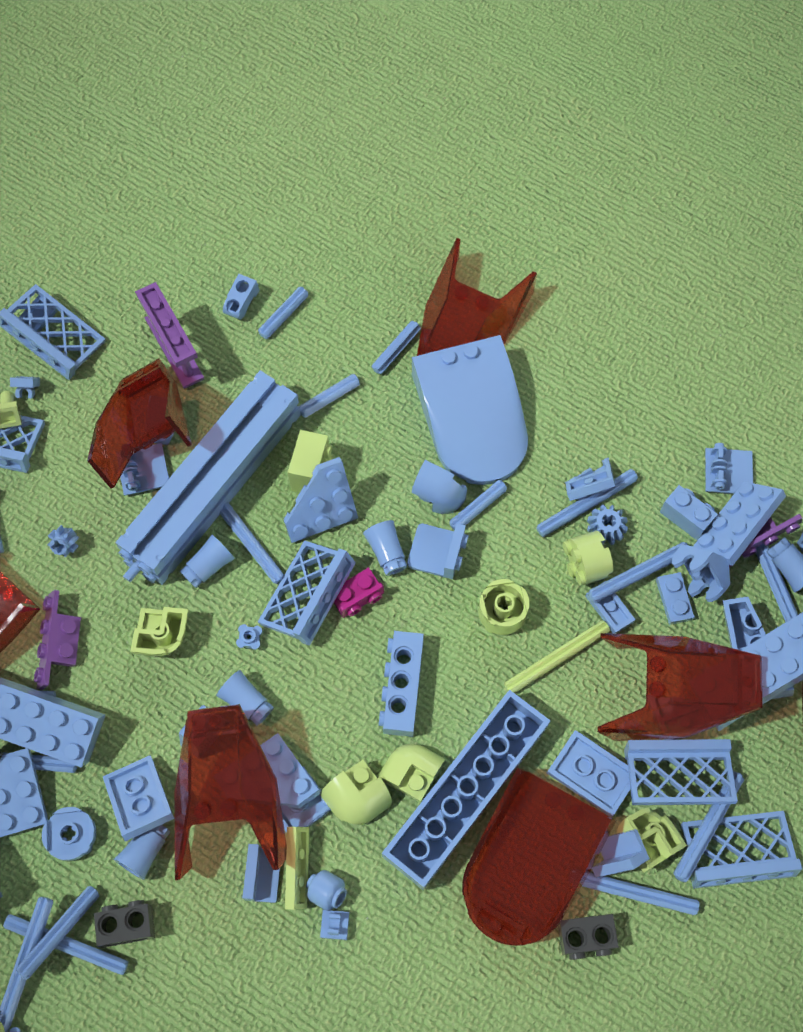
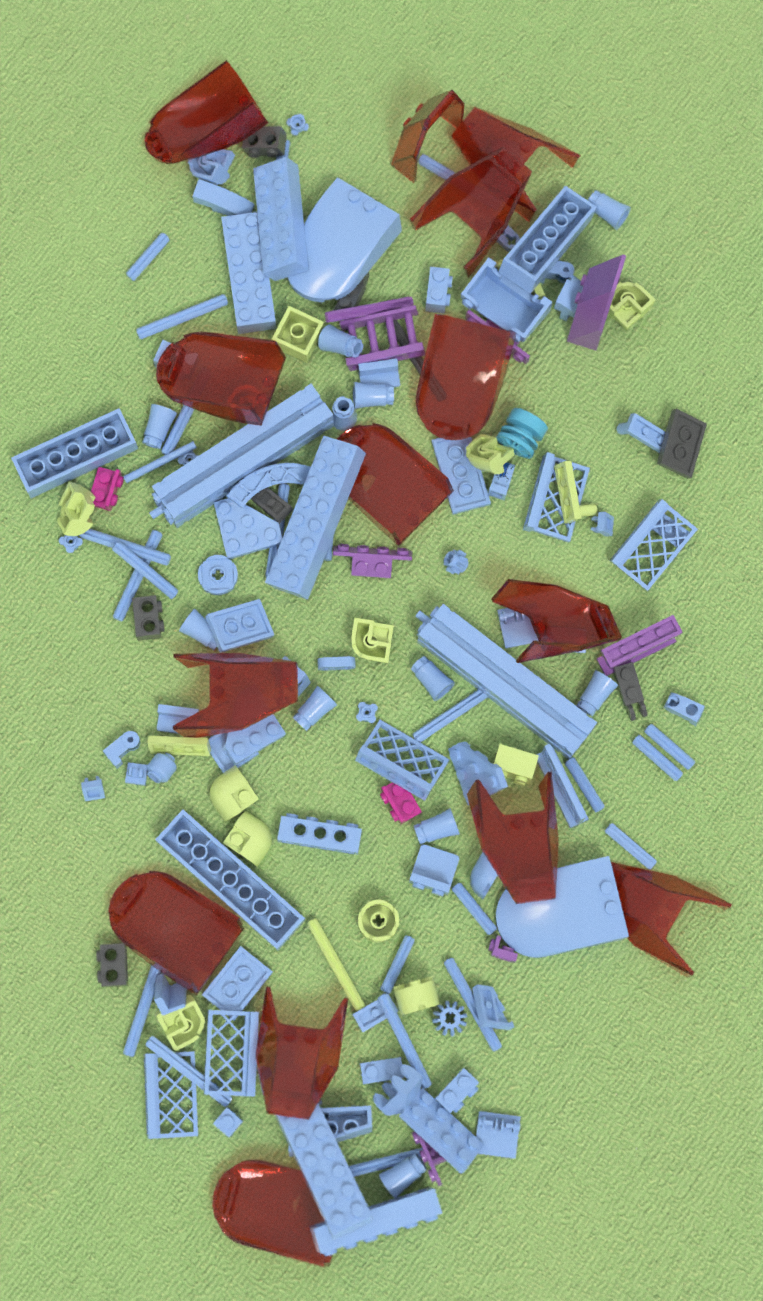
camera: 90 degrees right, 10 degrees up
none -> light blue tile [81,776,105,801]
none -> light blue leg [103,731,140,769]
none -> light blue brick [213,1107,243,1137]
none -> light blue beam [317,656,356,671]
none -> light blue axle [380,935,415,994]
none -> clear red windscreen [467,772,559,904]
none -> medium lavender bracket [489,935,518,963]
none -> light blue fence [536,743,589,829]
none -> light blue plant [576,670,618,717]
none -> dark grey hinge [613,662,648,721]
none -> light blue axle [632,735,683,781]

